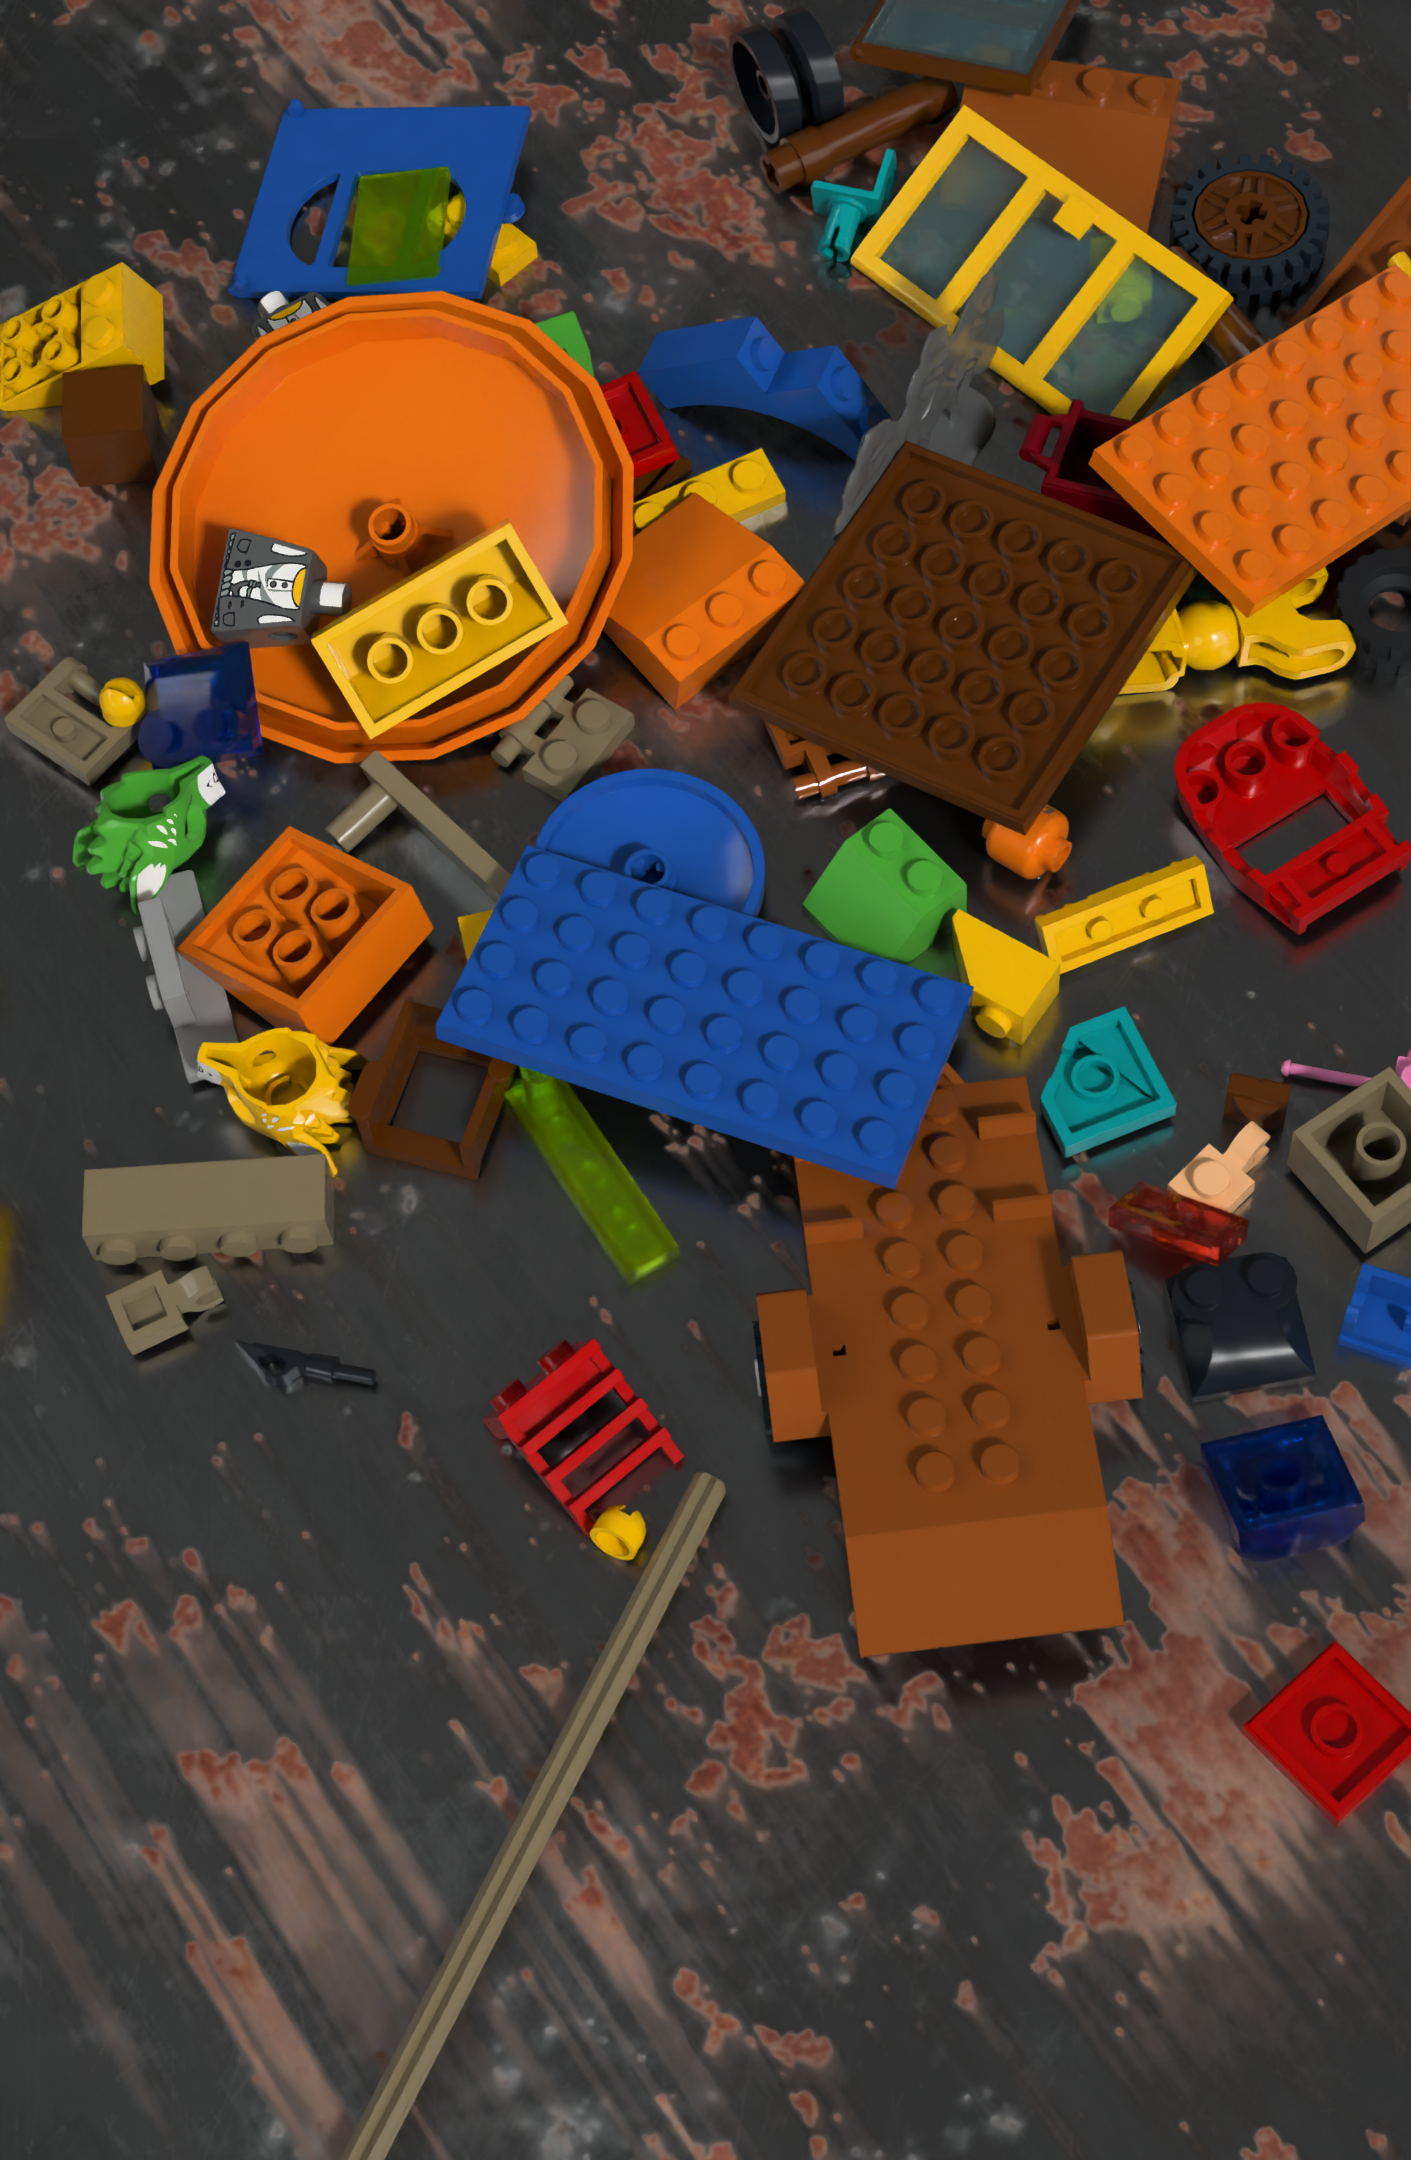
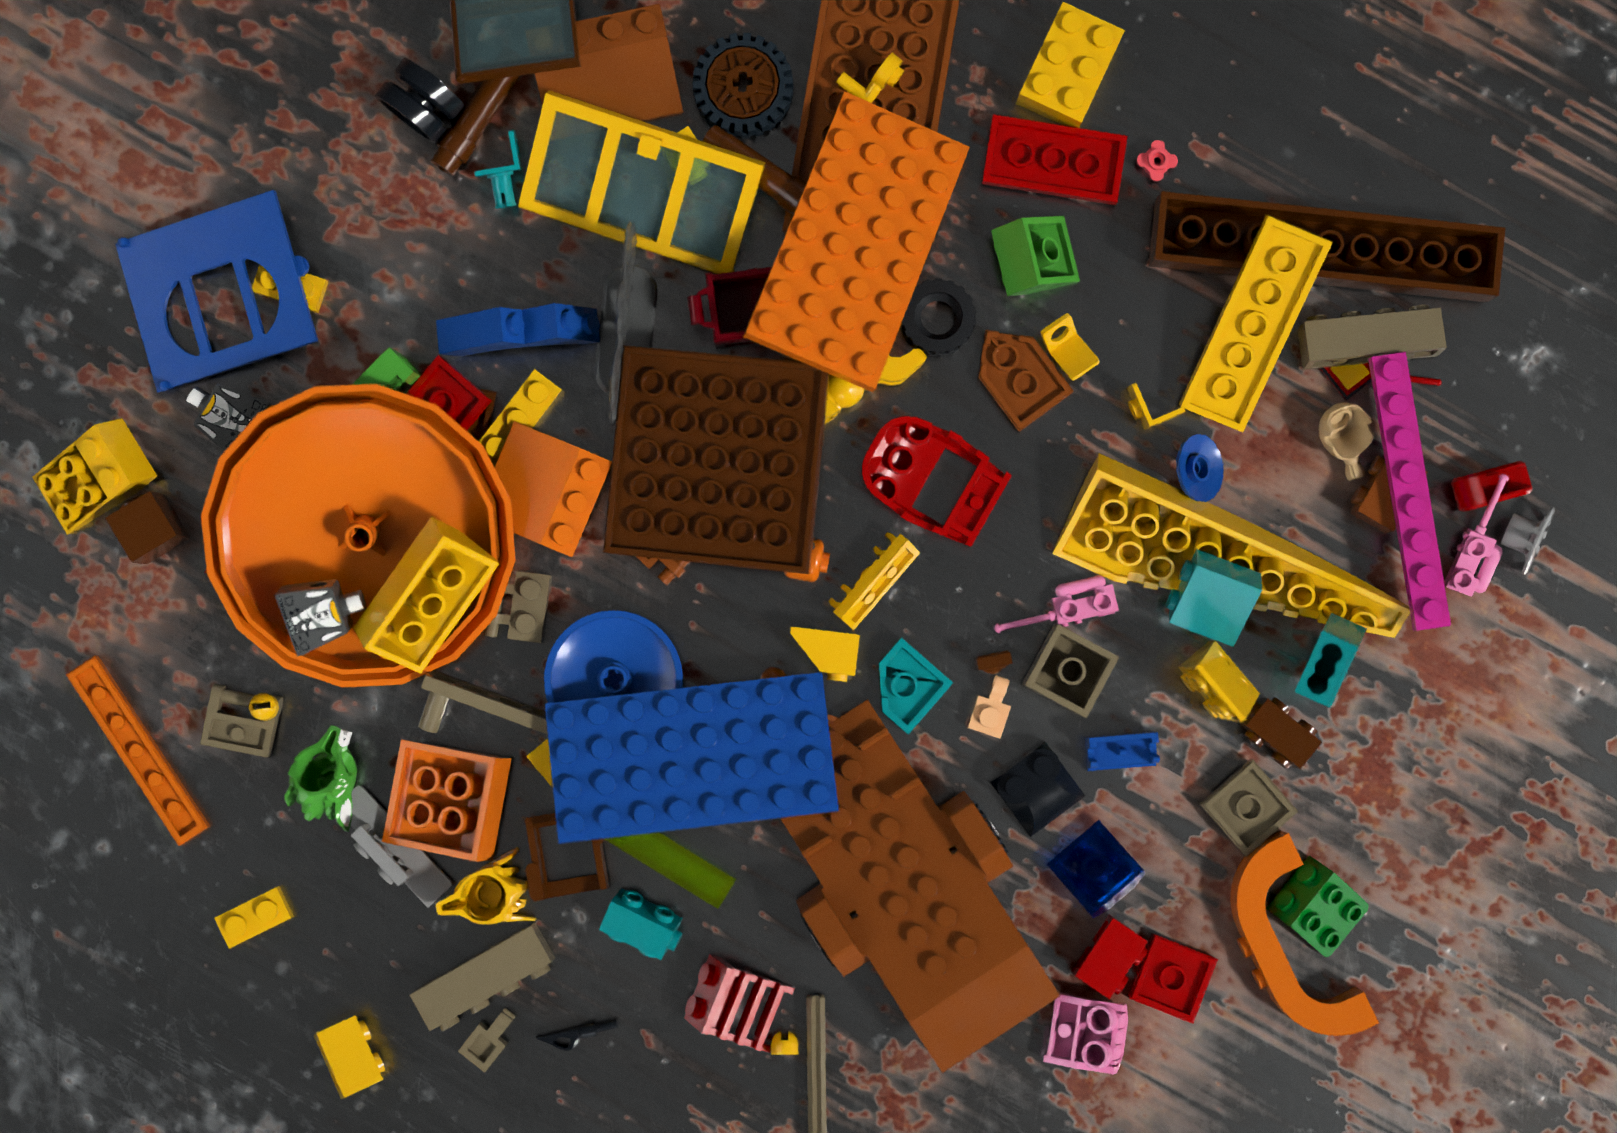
camera: 35 degrees left, 25 degrees up
clear blue slope [138,641,263,770] -> none
clear neon green piece [346,166,452,286] -> none
bright green slope [802,808,967,965] -> none
clear red plate [1108,1181,1249,1266] -> none
none -> teal brick [599,888,683,960]
none -> bright pink slope [1043,993,1128,1075]
none -> red piece [1071,914,1148,999]

